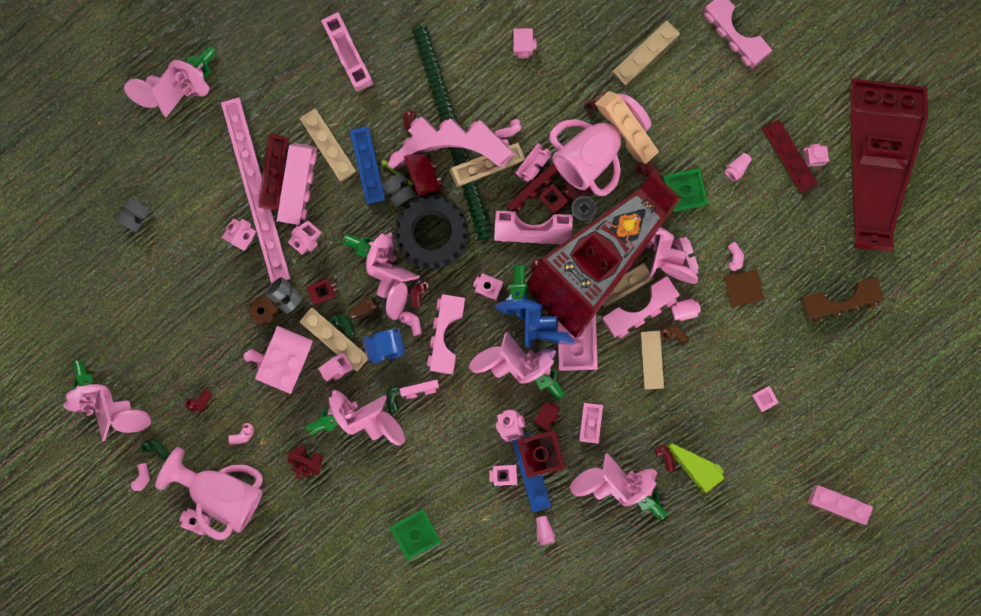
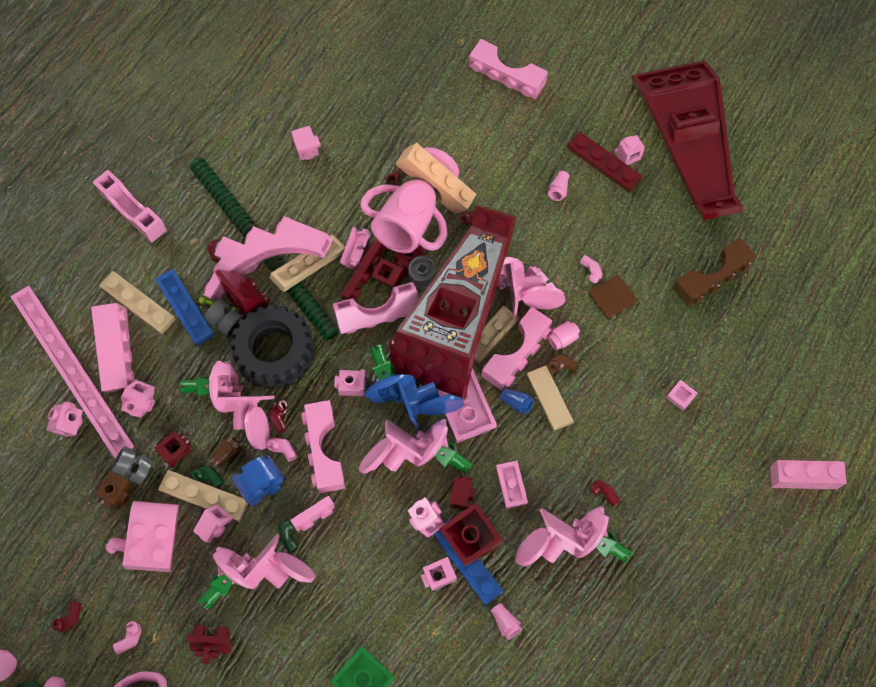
camera: 25 degrees left, 15 degrees down
dark red plate [258,133,288,211] -> none
bright pink arm [495,119,522,139] -> none
tan plate [612,21,680,86] -> none
green plate [662,168,708,213] -> none
lime slope [666,444,724,493] -> none
none -> blue cone [500,388,534,414]

